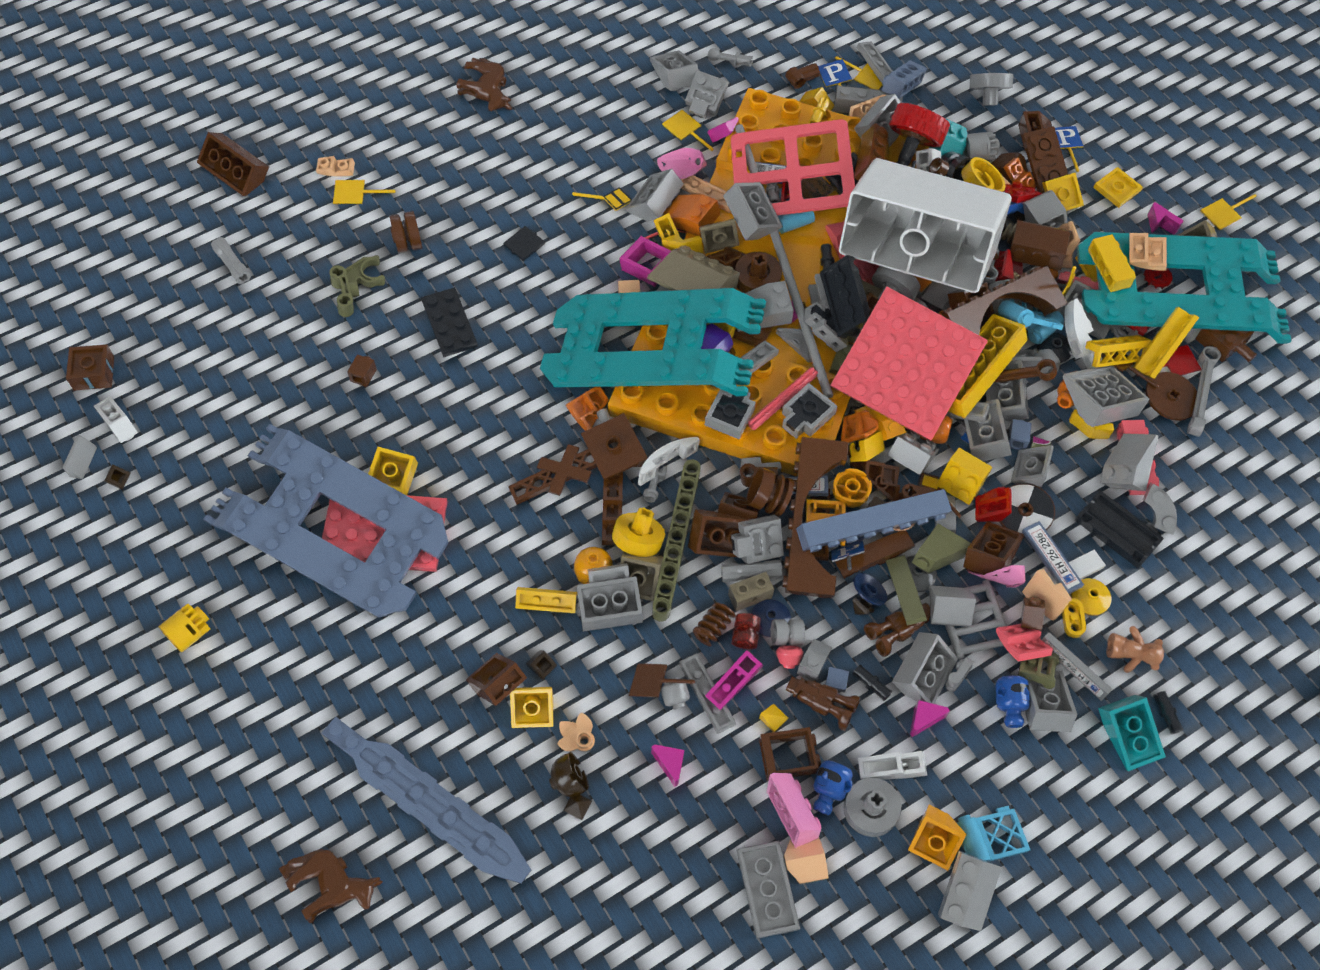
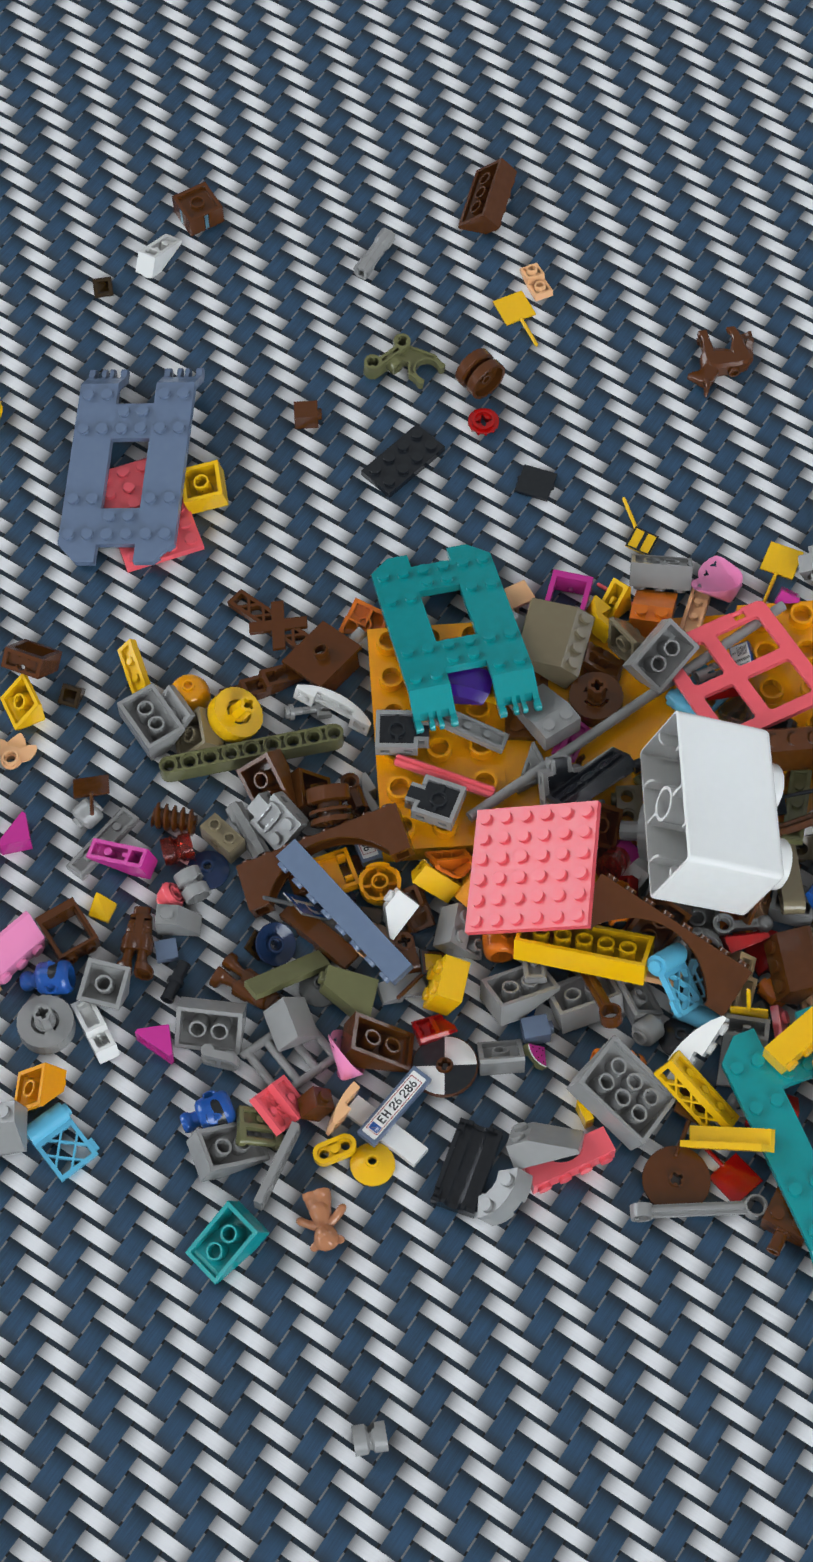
camera: 70 degrees right, 0 degrees up
light grey slope [63,435,97,479] -> none
black pin [1153,691,1184,735] -> none
none -> light grey slope [76,957,131,1010]
none -> white slope [383,887,419,940]
none -> red gear [468,408,499,436]

